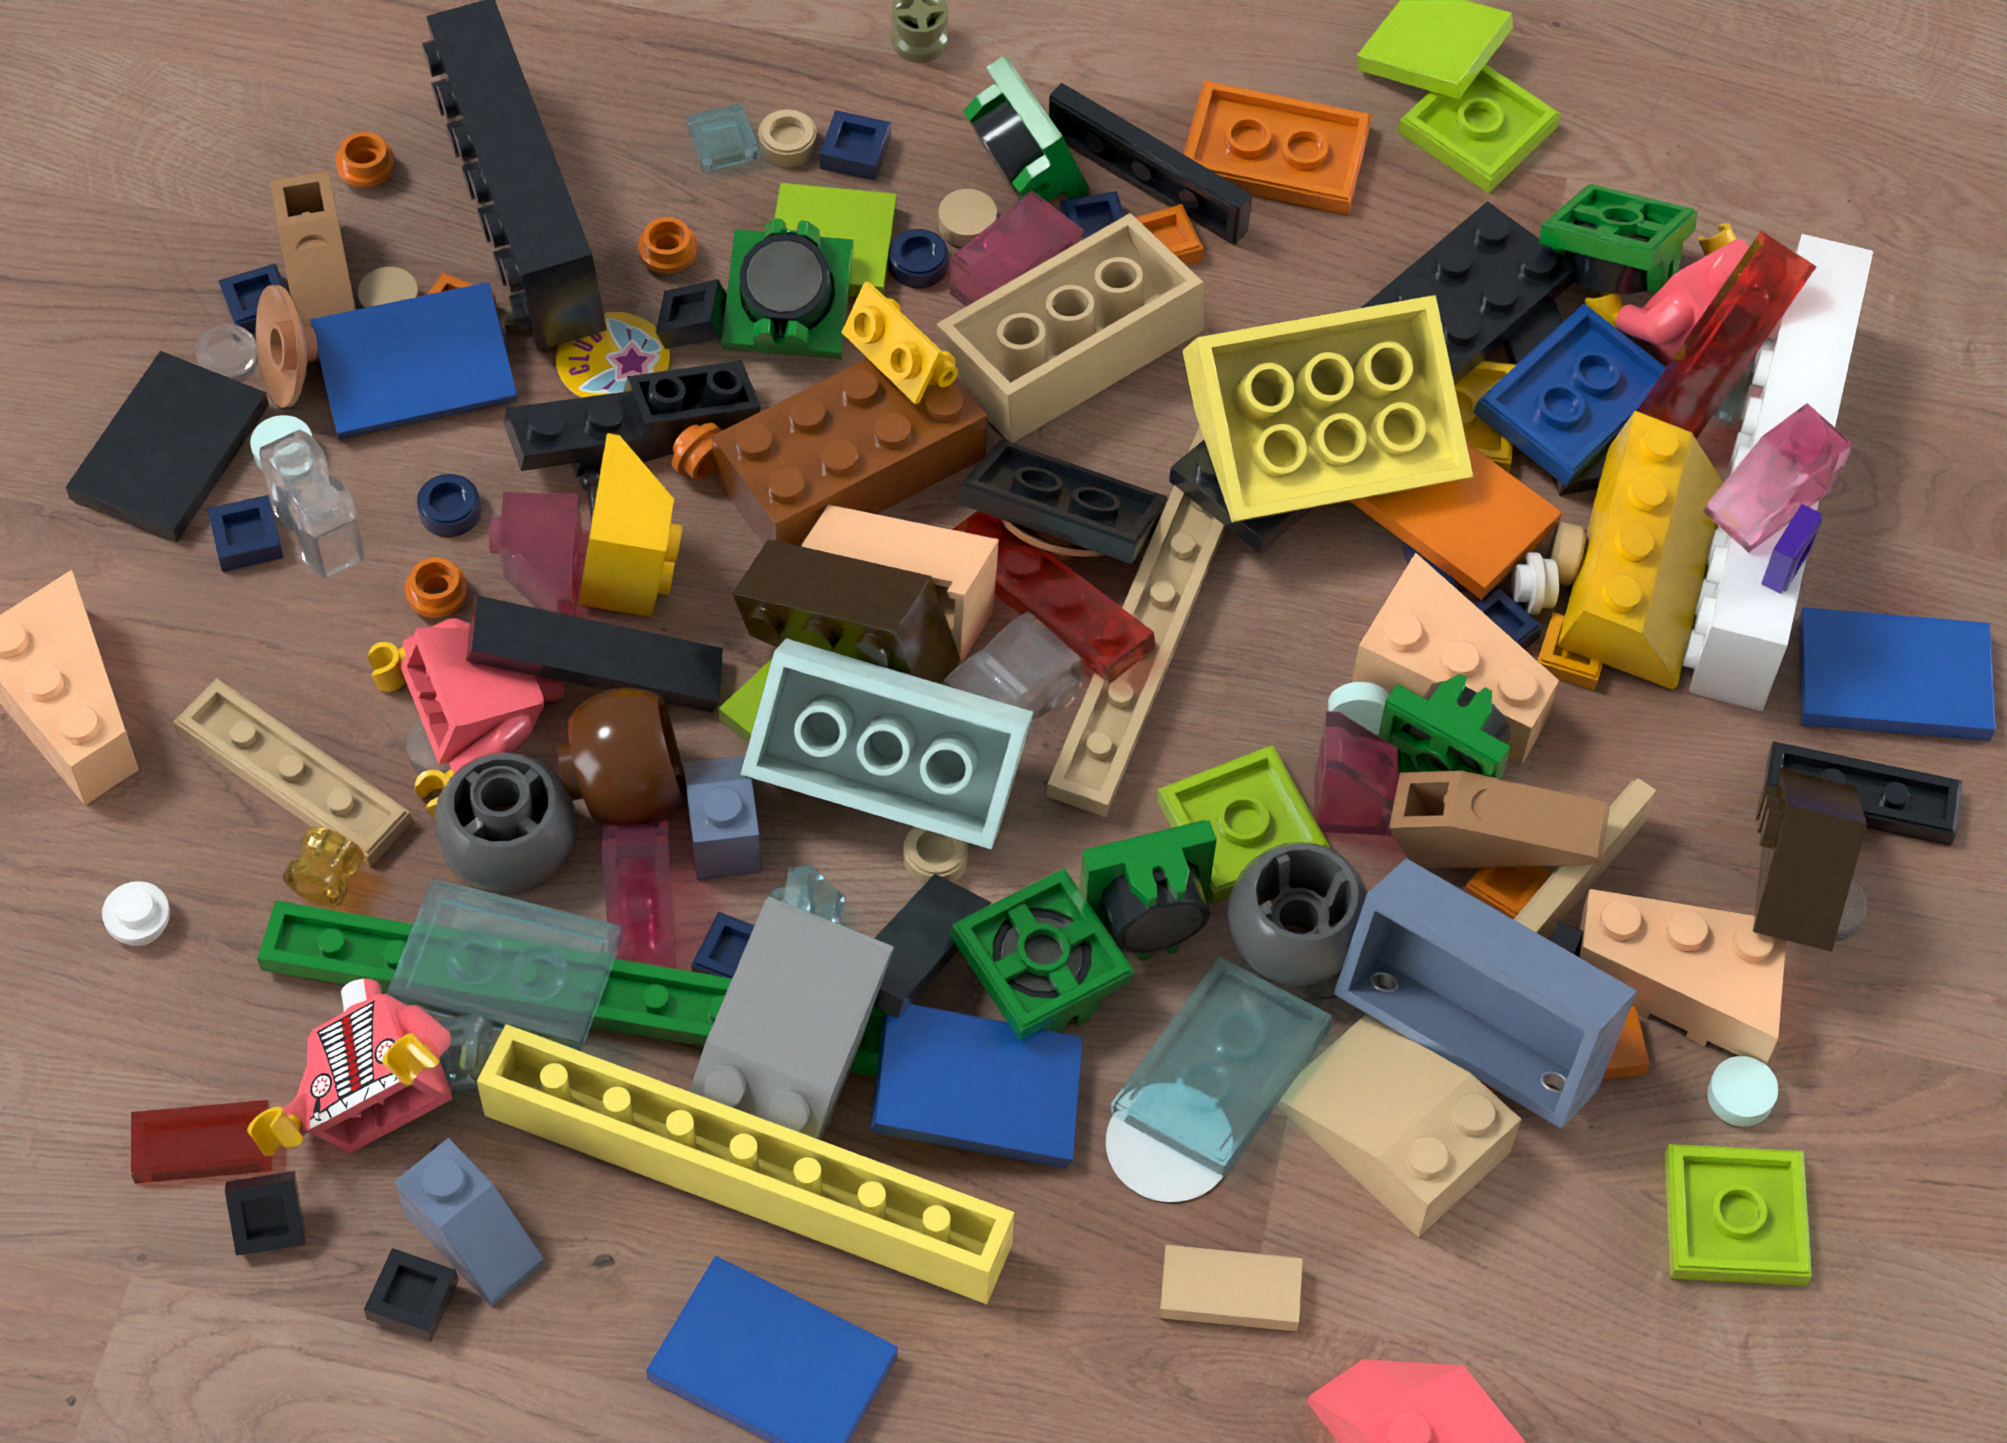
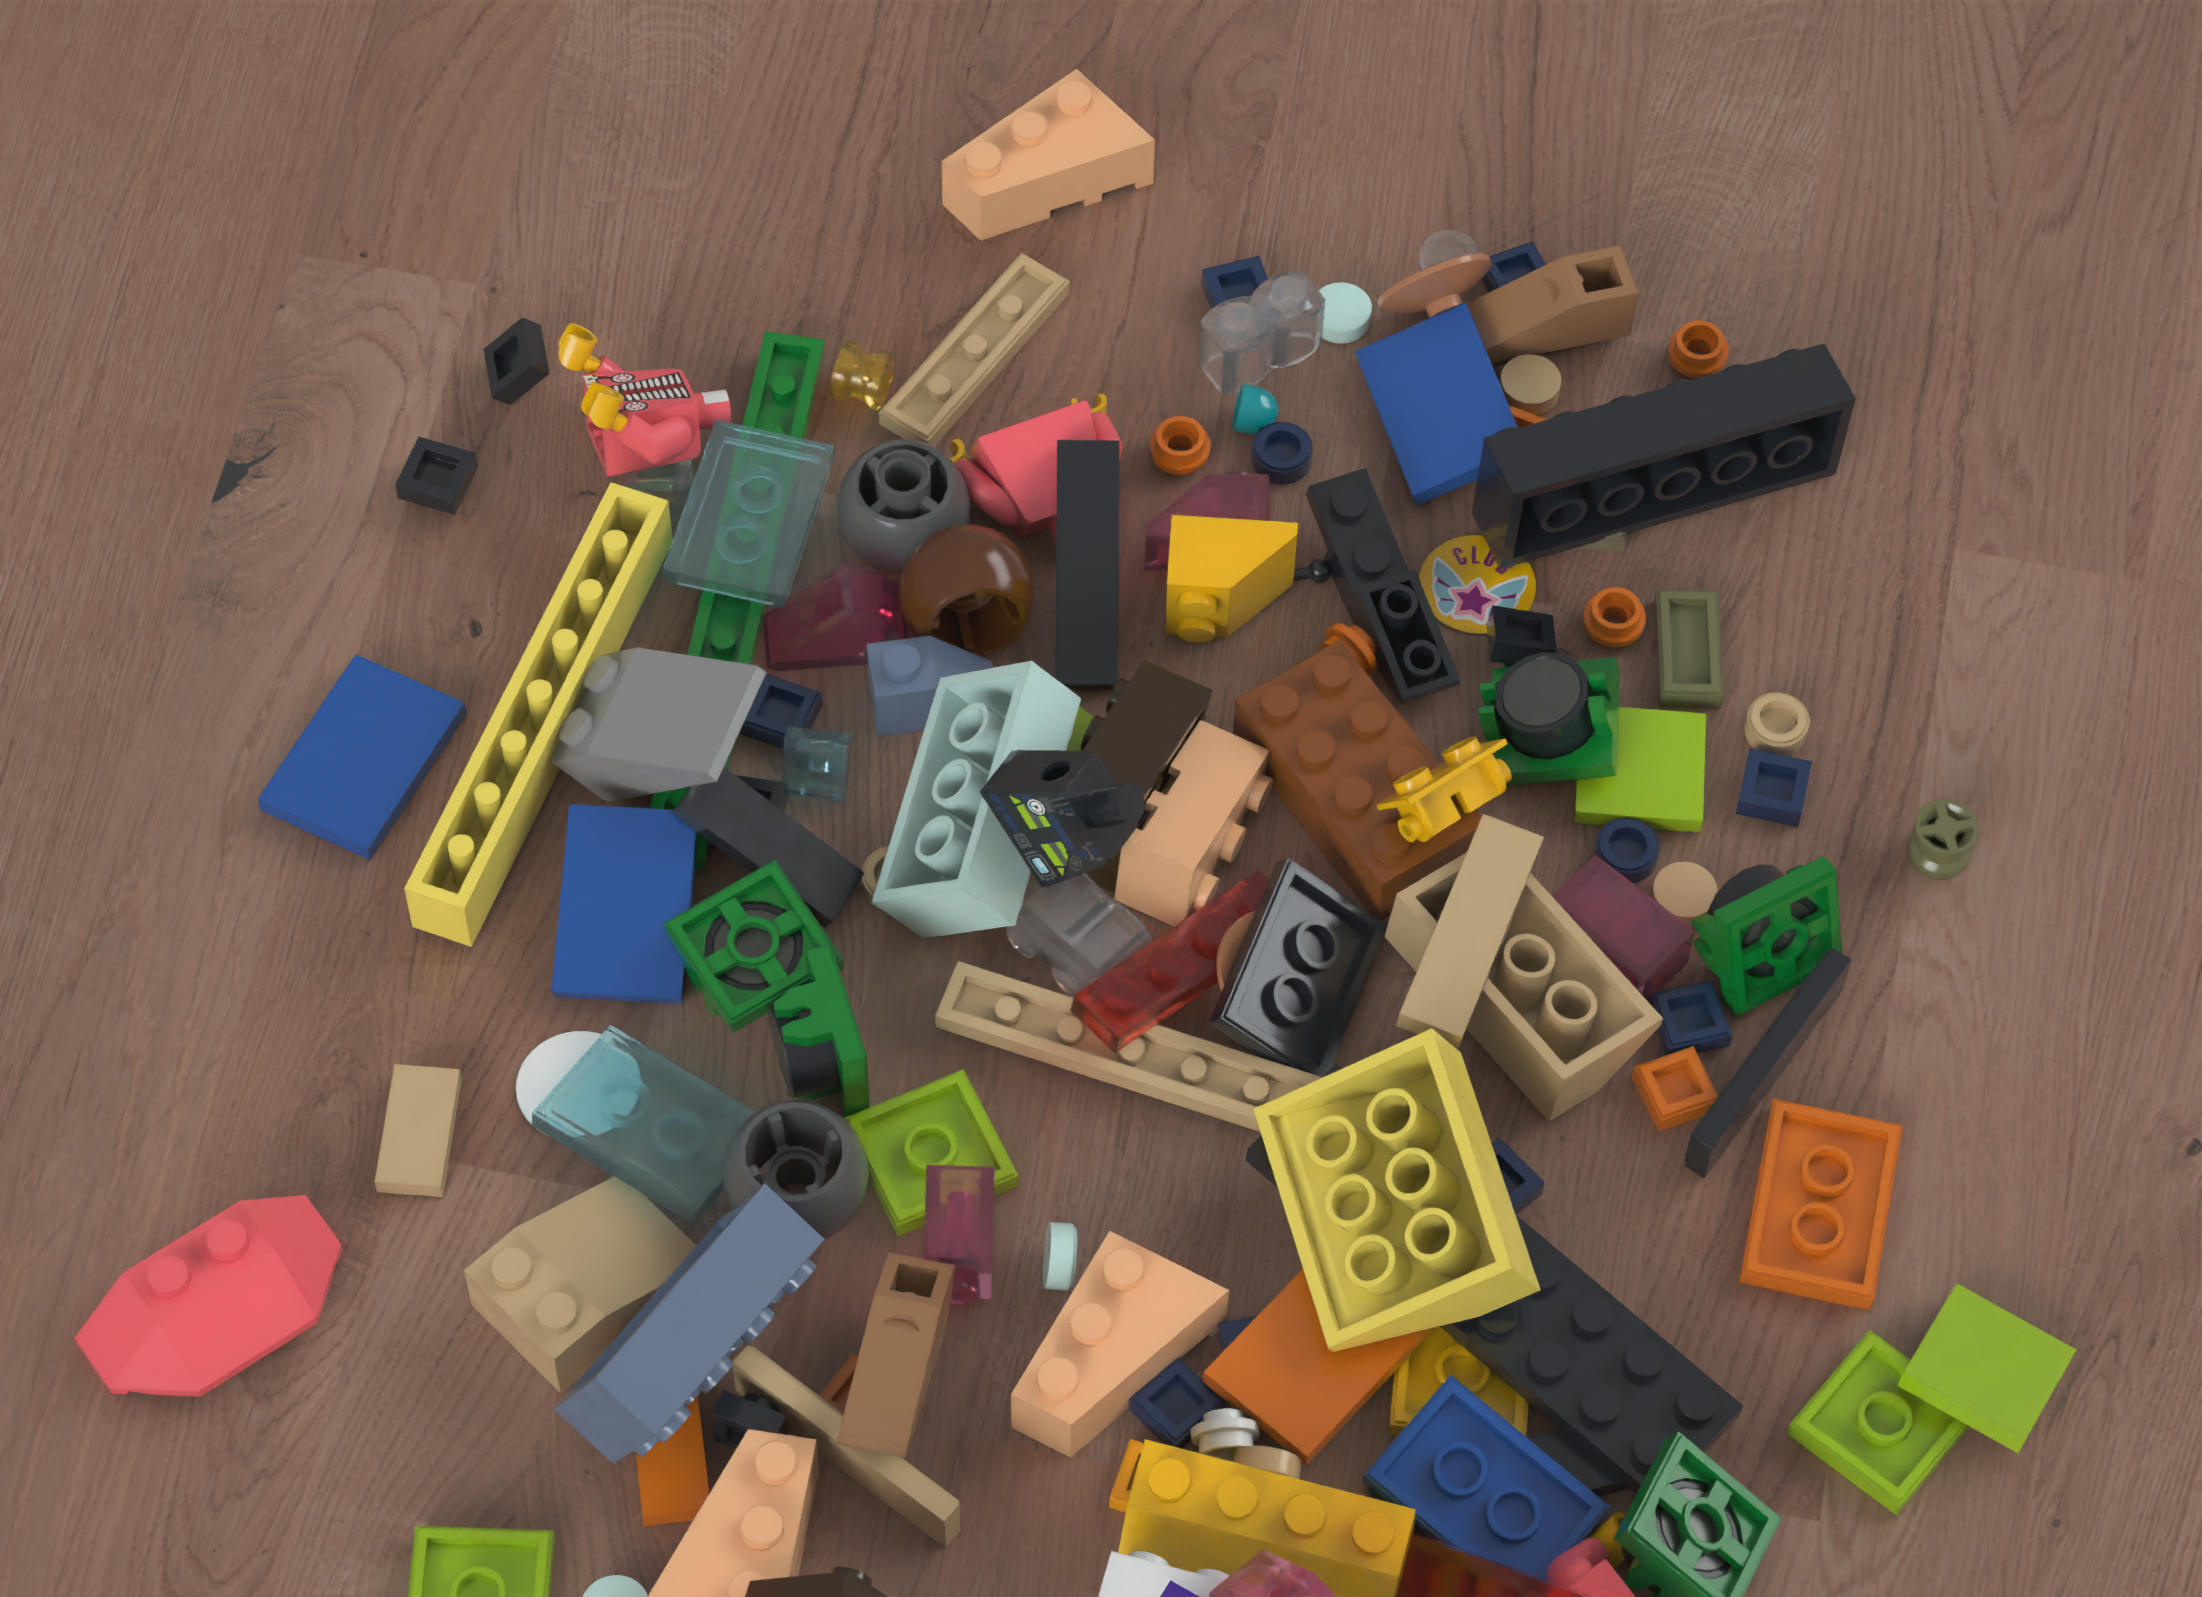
camera: 90 degrees right, 0 degrees up
black tile [66,351,269,543] -> none
white plate [102,881,170,946] -> none
clear red tile [131,1100,272,1184] -> none
sand blue slope [395,1138,545,1308] -> none
clear light blue tile [686,103,758,172] -> none
green piece [1372,674,1511,781] -> none
none -> black torso [979,750,1145,888]
none -> teal hinge [1231,383,1279,435]
none -> tan tile [1396,814,1544,1050]
none -> olive tile [1654,590,1724,708]

